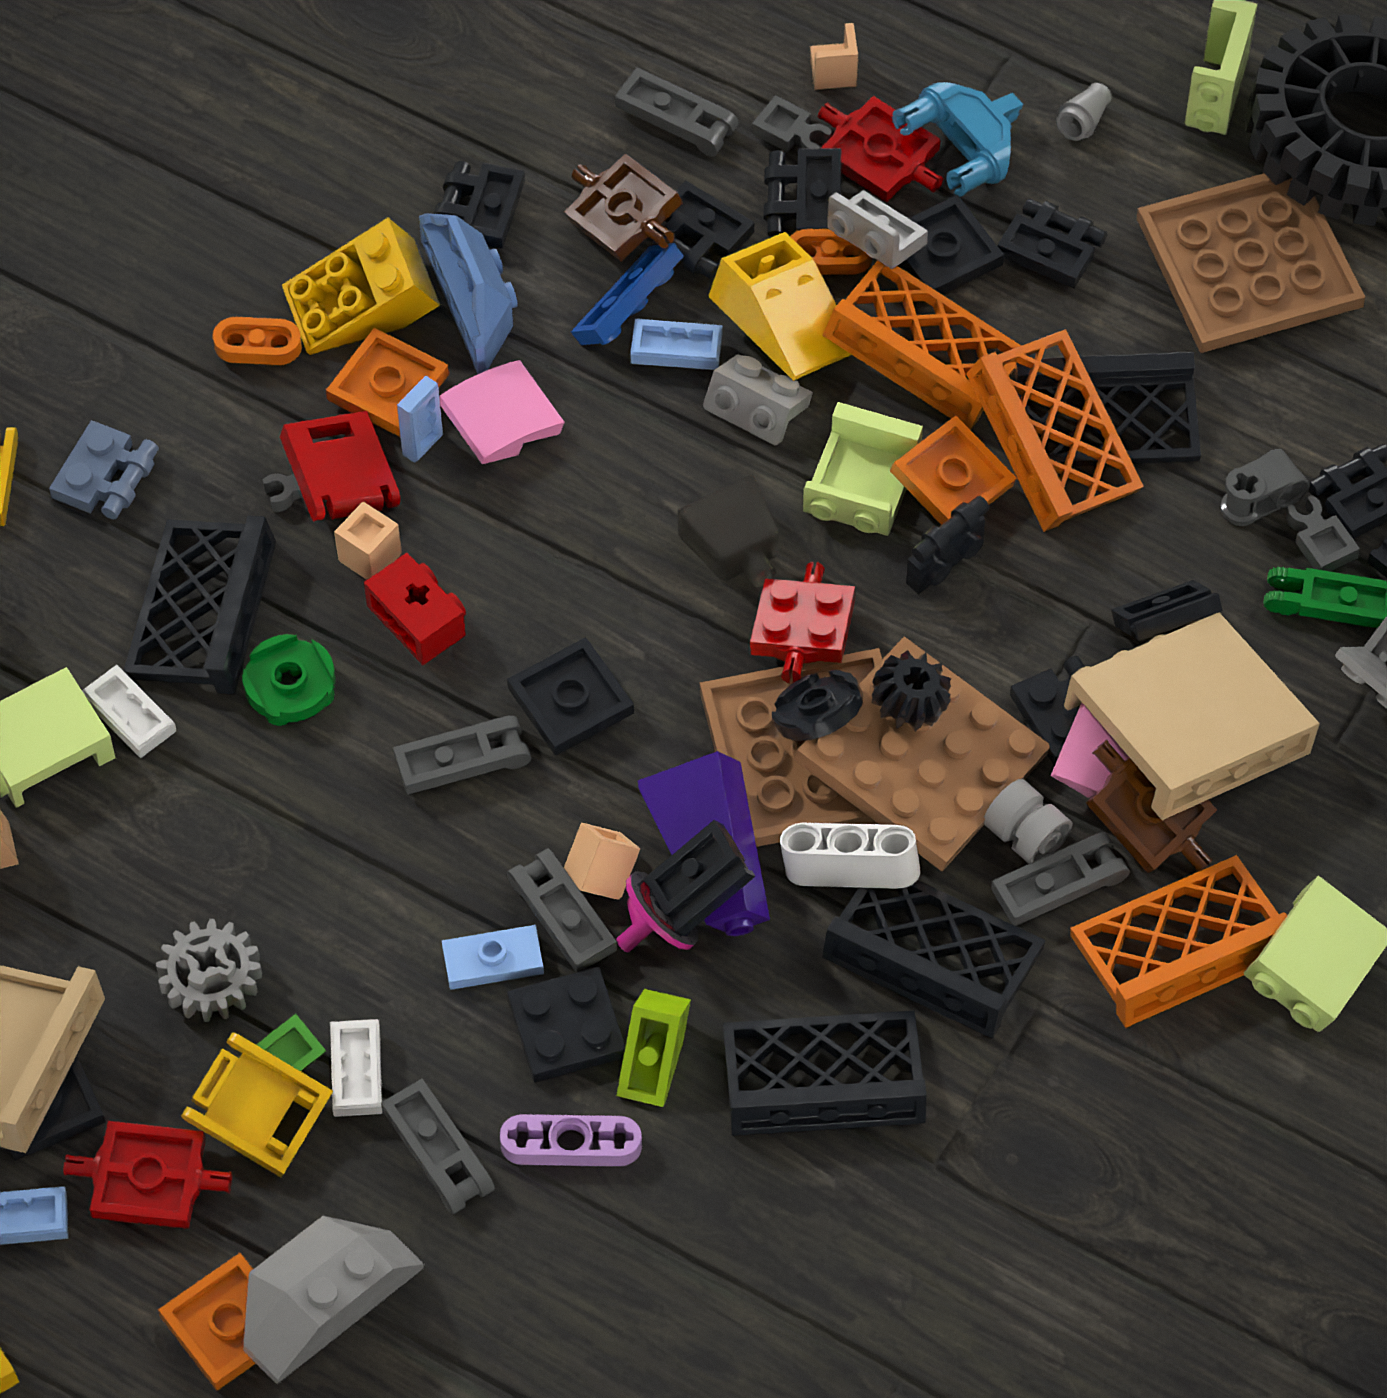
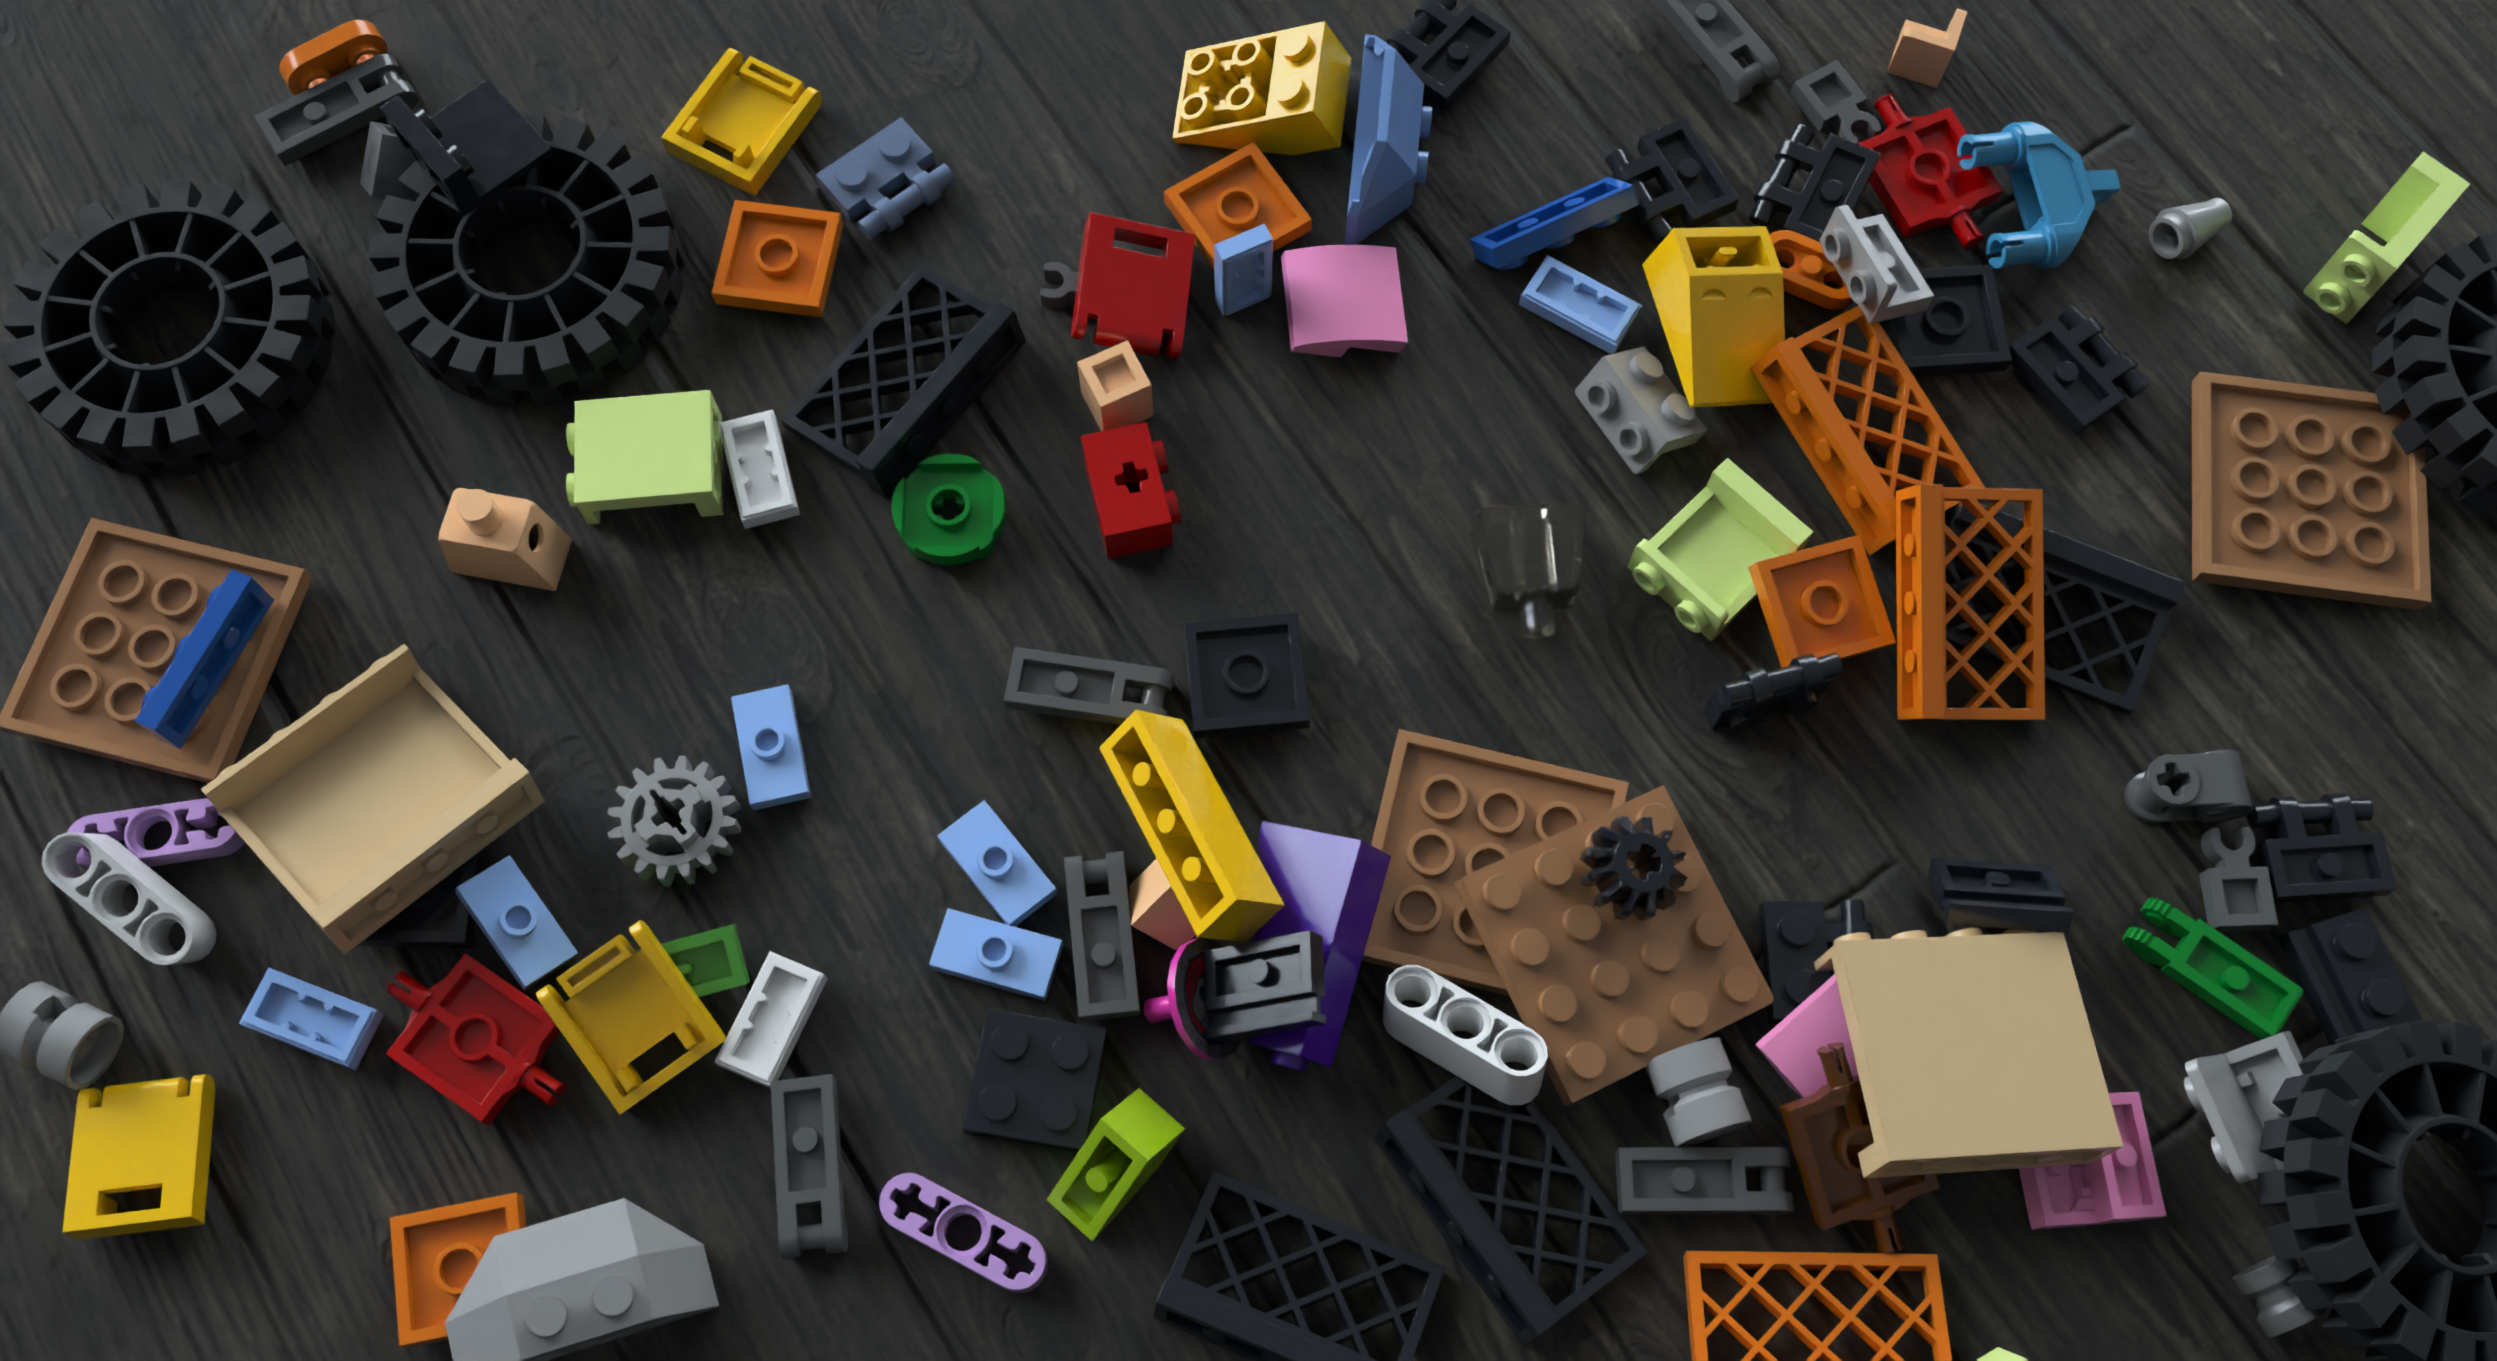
camera: 25 degrees right, 10 degrees up
orange plate [213,317,302,365] -> none
plate [564,154,683,261] -> none
plate [750,562,856,684] -> none
black tile [772,670,863,741] -> none
none -> light blue plate [455,855,578,991]
none -> orange plate [711,200,844,318]
none -> light blue plate [731,684,812,811]
none -> light blue plate [937,800,1058,927]
none -> yellow brick [1099,710,1285,942]
none -> bright pink slope [2019,1092,2167,1230]

